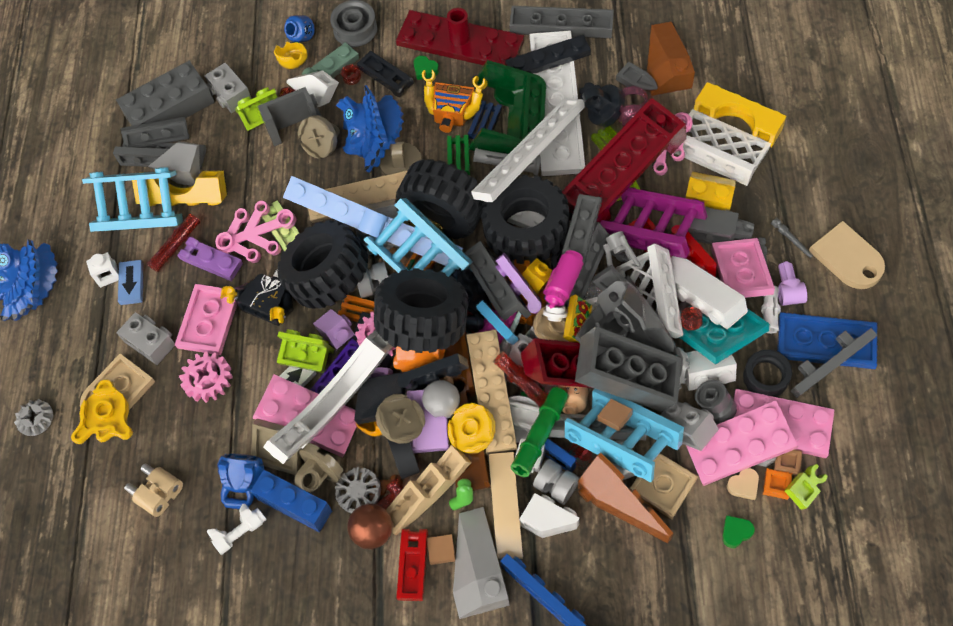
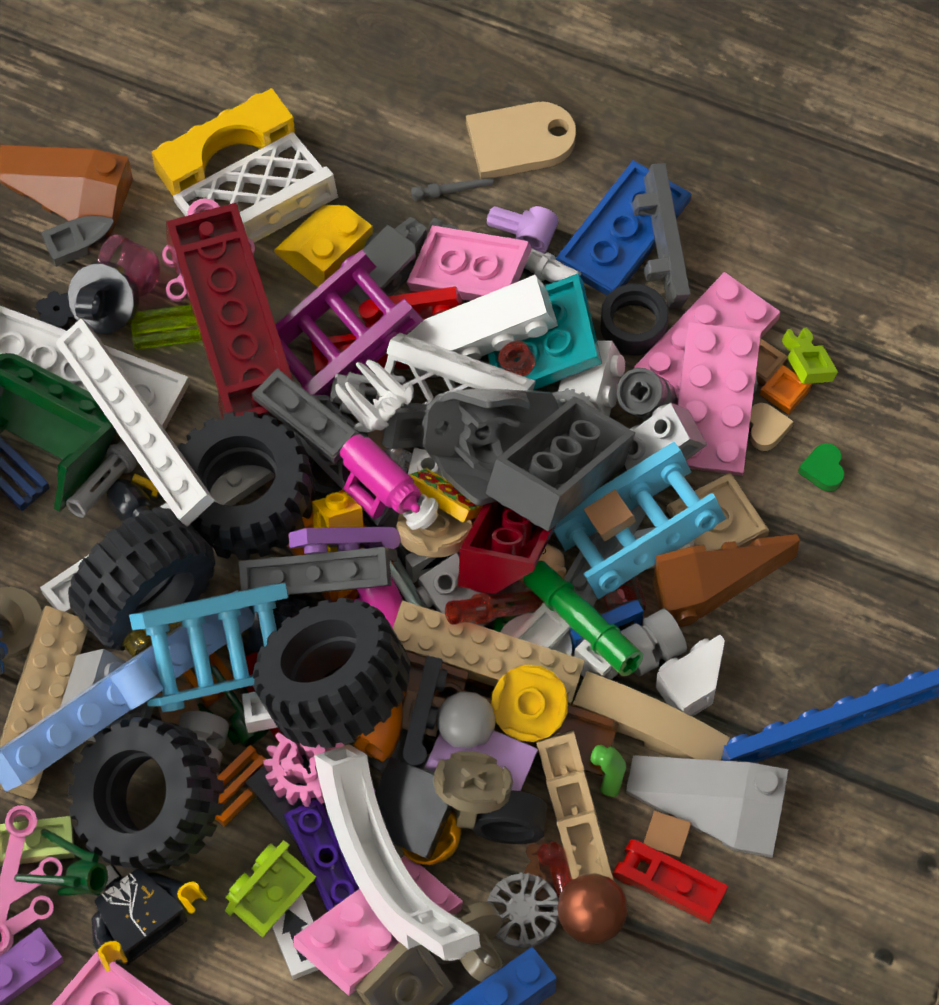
camera: 70 degrees left, 0 degrees up
lavender brick [313,309,355,349] -> none
green tile [447,135,470,175] -> none
dark azure tile [476,301,519,345] -> none
none -> dark green plant [14,829,108,896]
none -> white piece [335,360,414,432]

